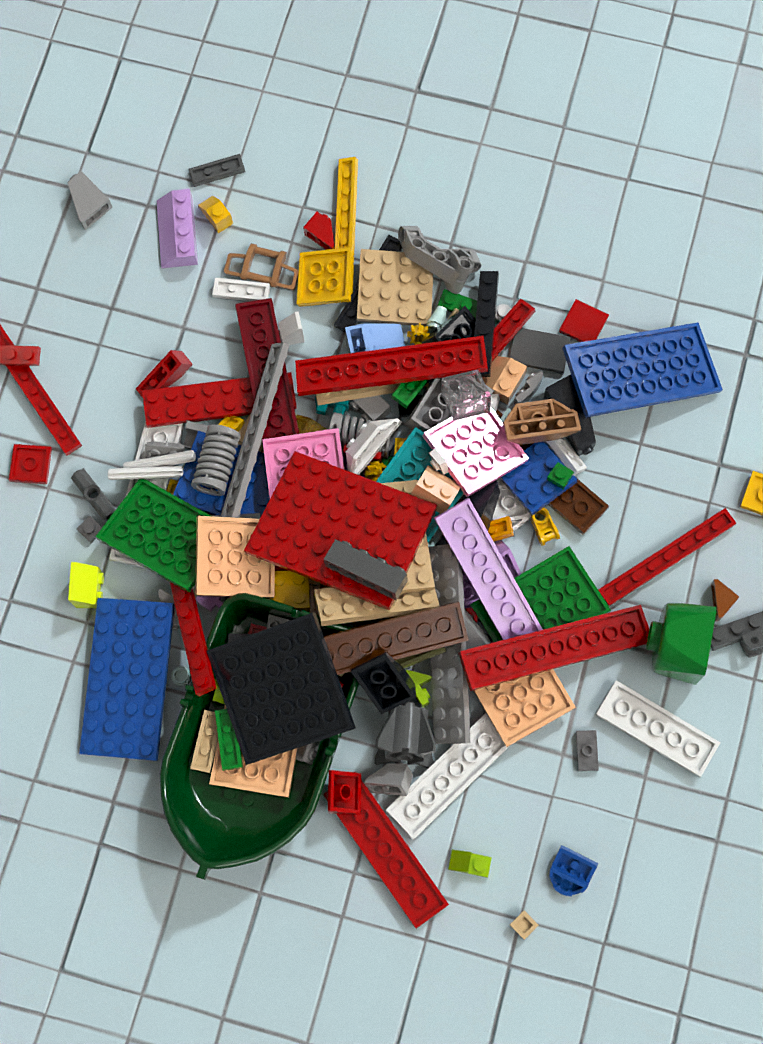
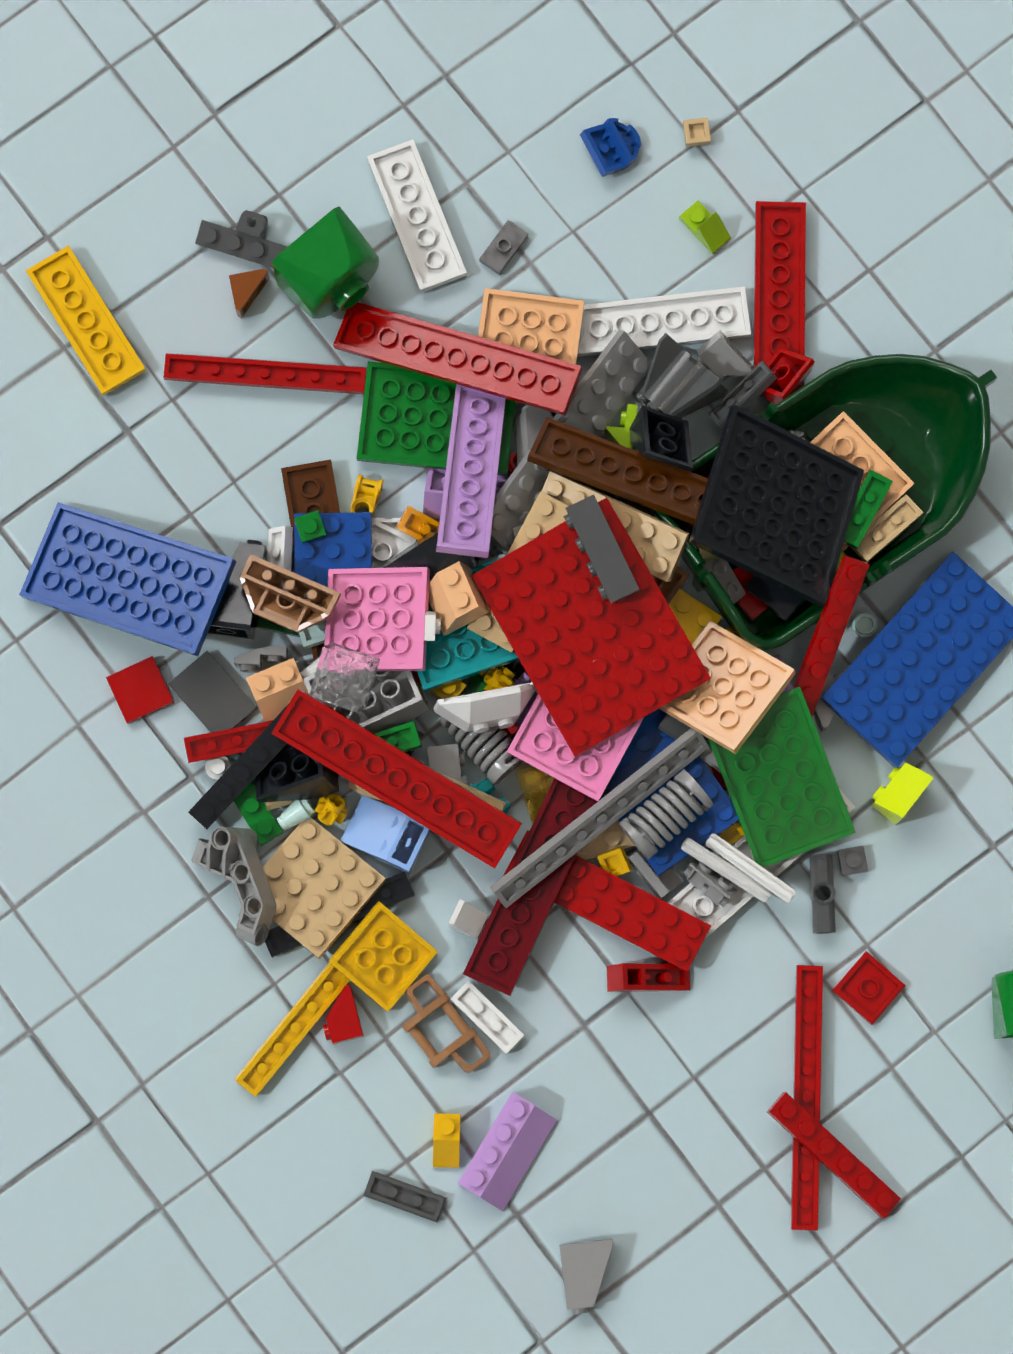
camera: 150 degrees left, 5 degrees up
none -> dark grey tile [708,361,777,431]

